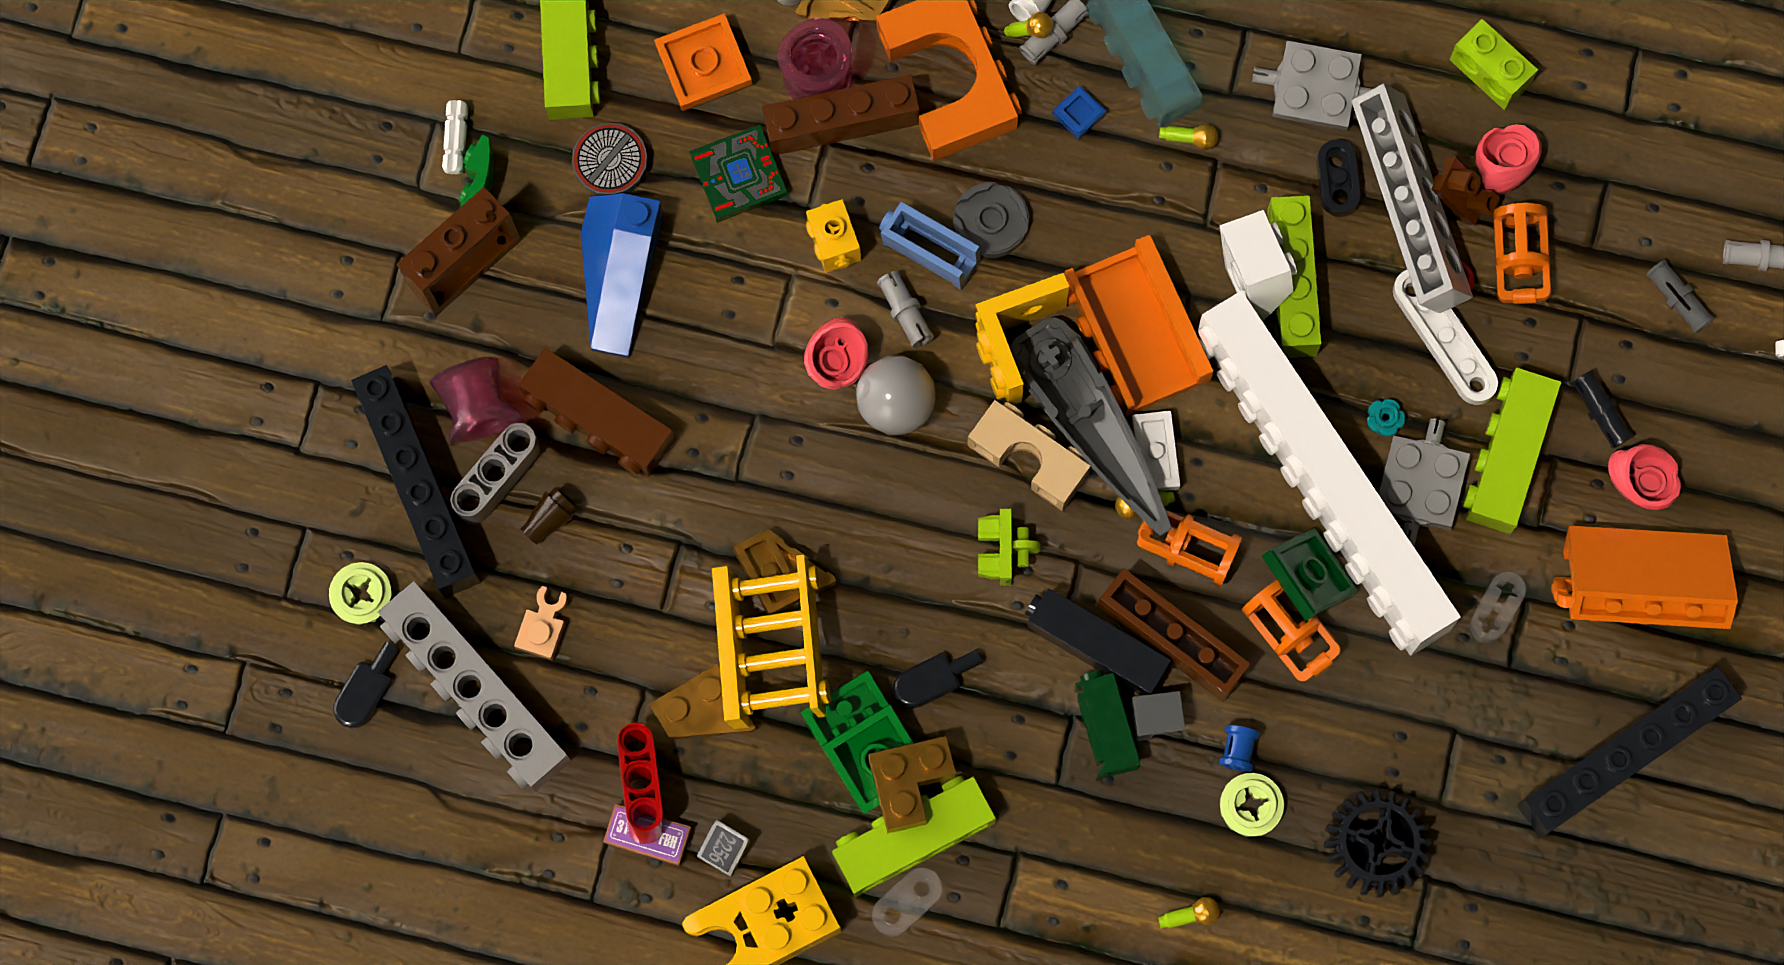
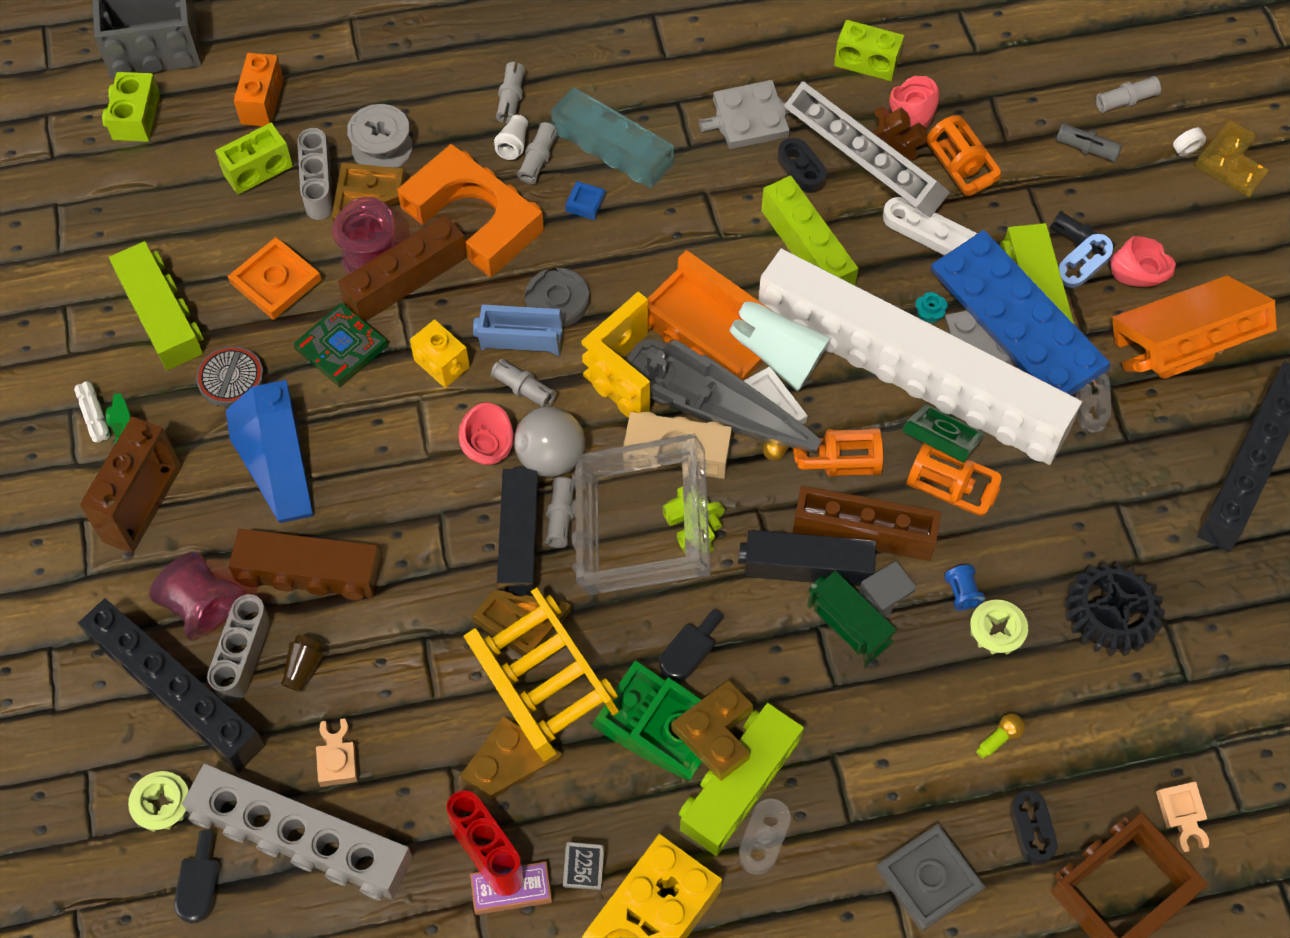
camera: 30 degrees left, 15 degrees down
pearl gold piece [1004,12,1053,39] -> none
piece [1159,124,1218,150] -> none
white slope [1220,210,1297,322] -> none
none -> black brick [497,466,539,597]
none -> light grey pin [545,477,575,548]
none -> clear window [572,433,710,595]
none -> light aqua piece [729,301,831,392]
none -> blue plate [931,230,1110,395]
none -> light blue beam [1059,234,1113,288]

